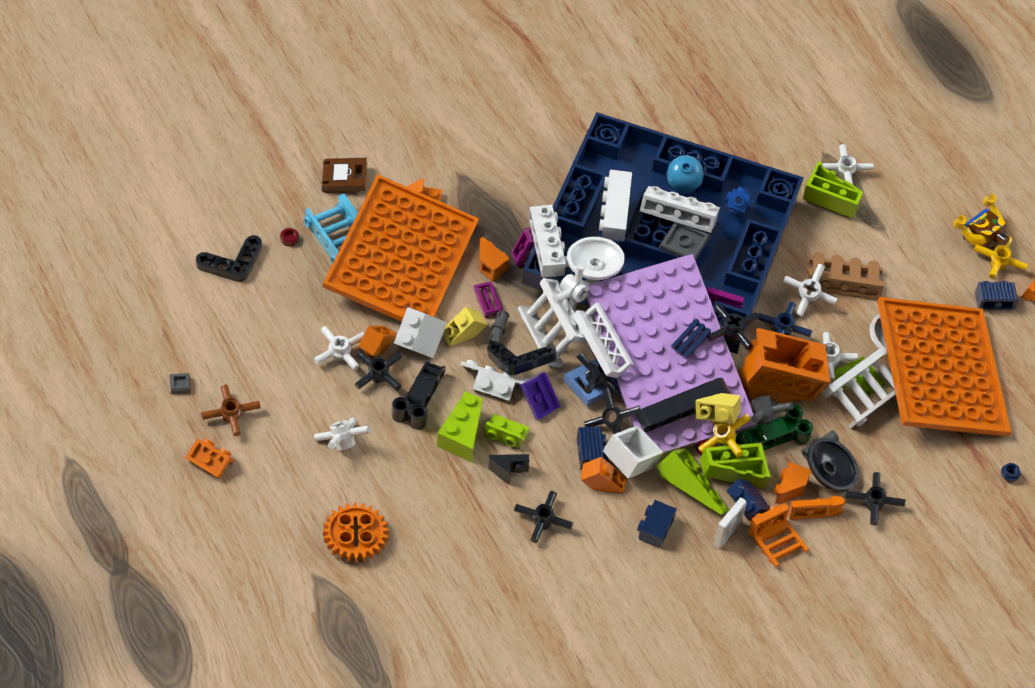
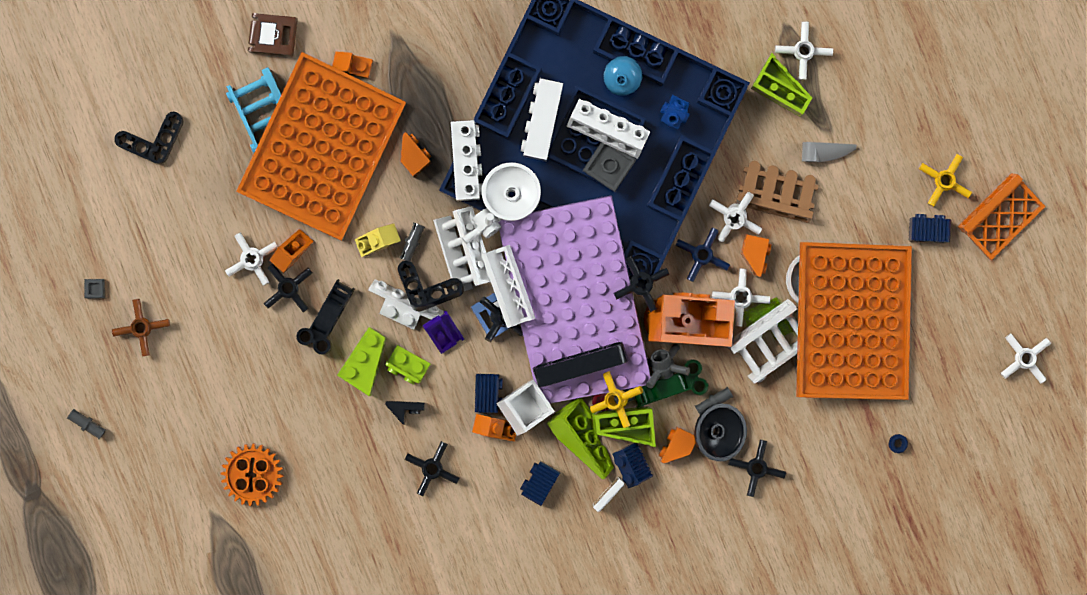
camera: 15 degrees right, 35 degrees up
orange bracket [185,438,235,479] -> none
dark red tile [280,228,299,246] -> none
white bar [314,418,371,450] -> none
white slope [394,307,447,359] -> none
magenta tile [473,281,503,318] -> none
magenta tile [511,228,534,266] -> none
black bar [584,388,641,435] -> none
dark blue tile [671,318,711,359] -> none
light yellow slope [696,393,741,424] -> none
magenta tile [706,287,744,309] -> none
orange plate [748,503,809,568] -> none
orange hinge [788,496,845,520] -> none
torso [953,193,1010,249] -> none
none -> dark grey pin [67,409,106,440]
none -> orange slope [741,234,771,277]
none -> light grey piece [802,142,857,162]

